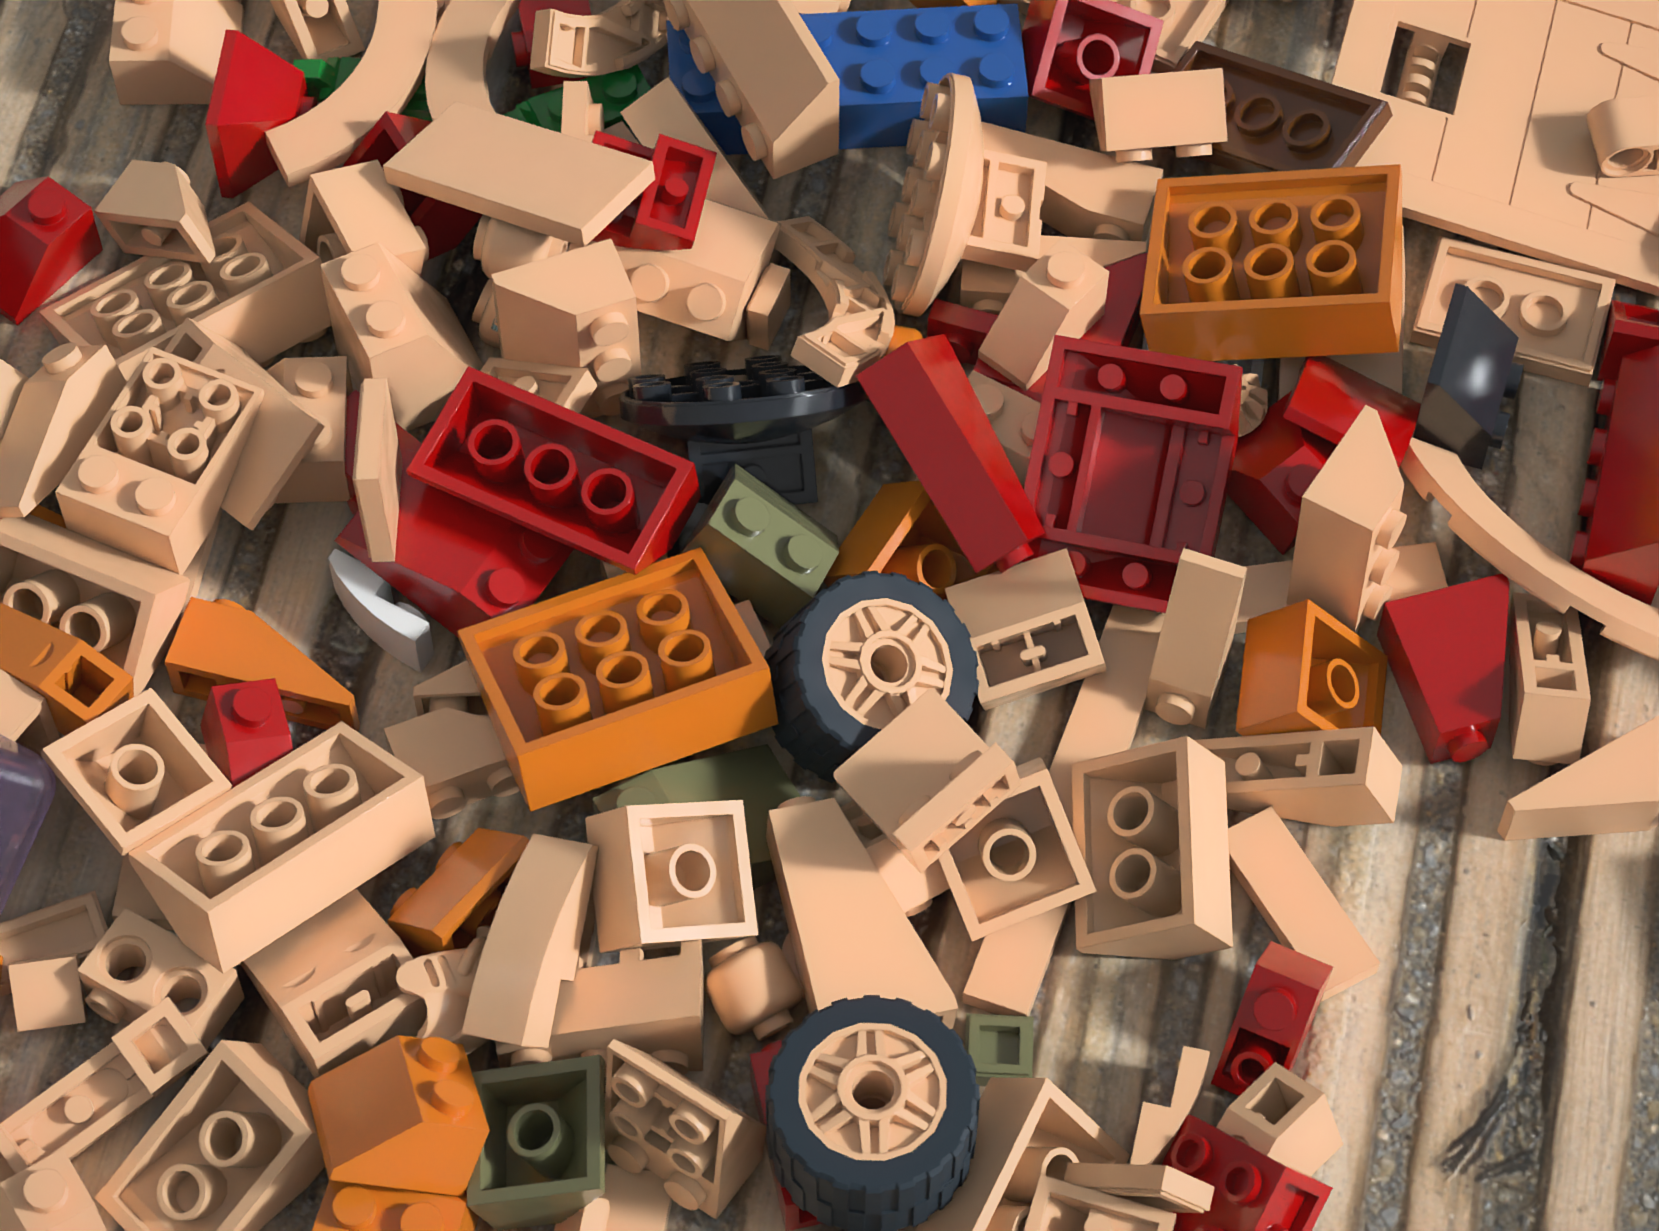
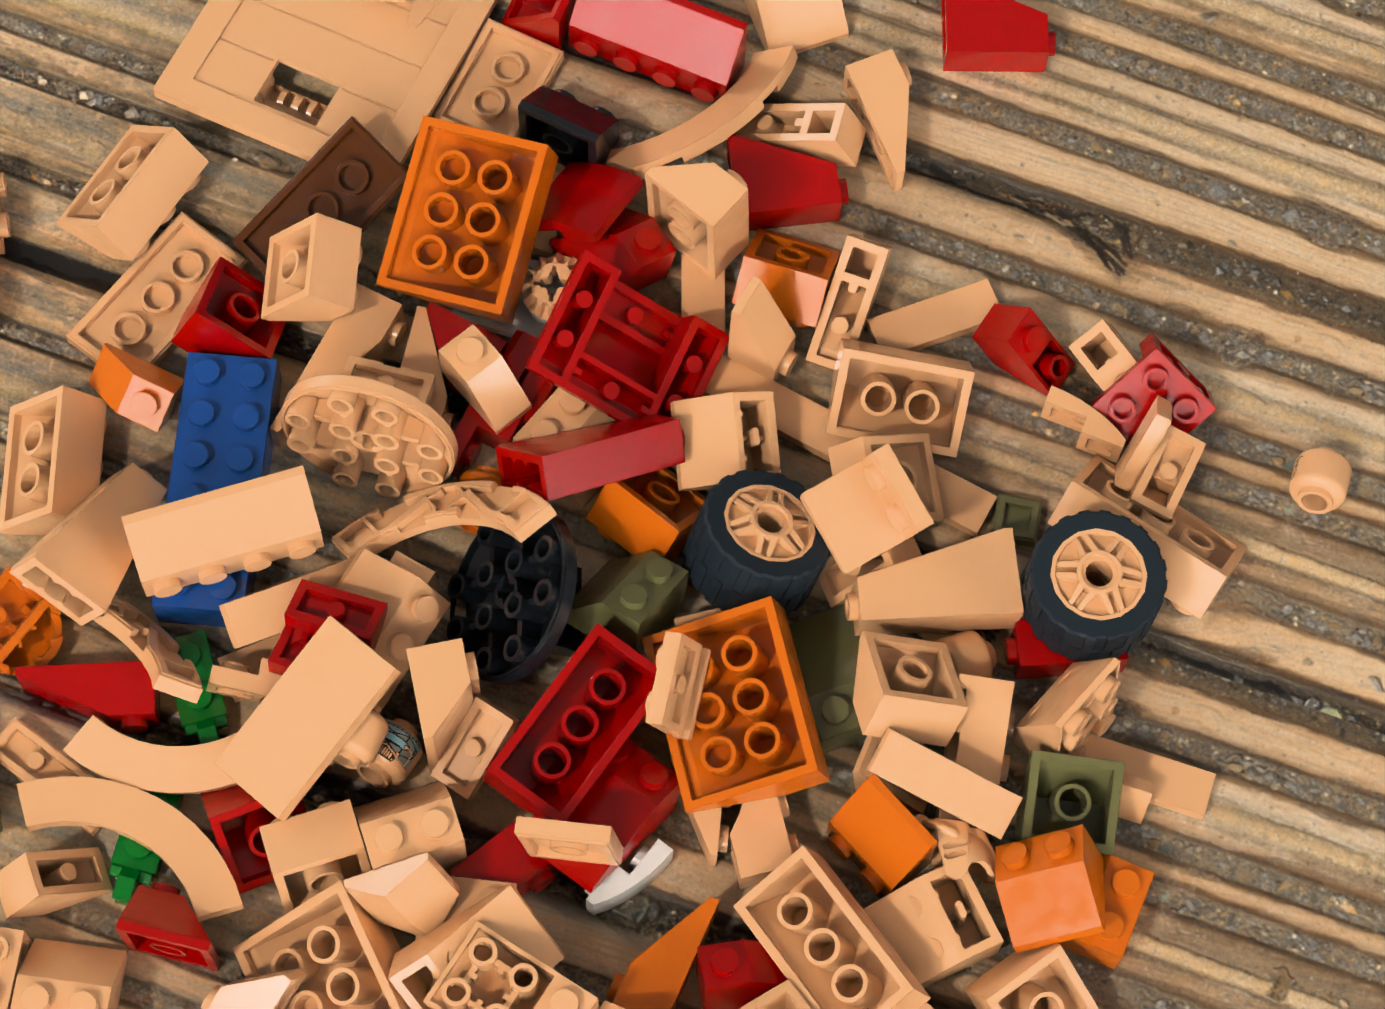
camera: 85 degrees left, 10 degrees up
none -> light nougat slope [344,852,459,935]
none -> light nougat plate [645,631,711,740]

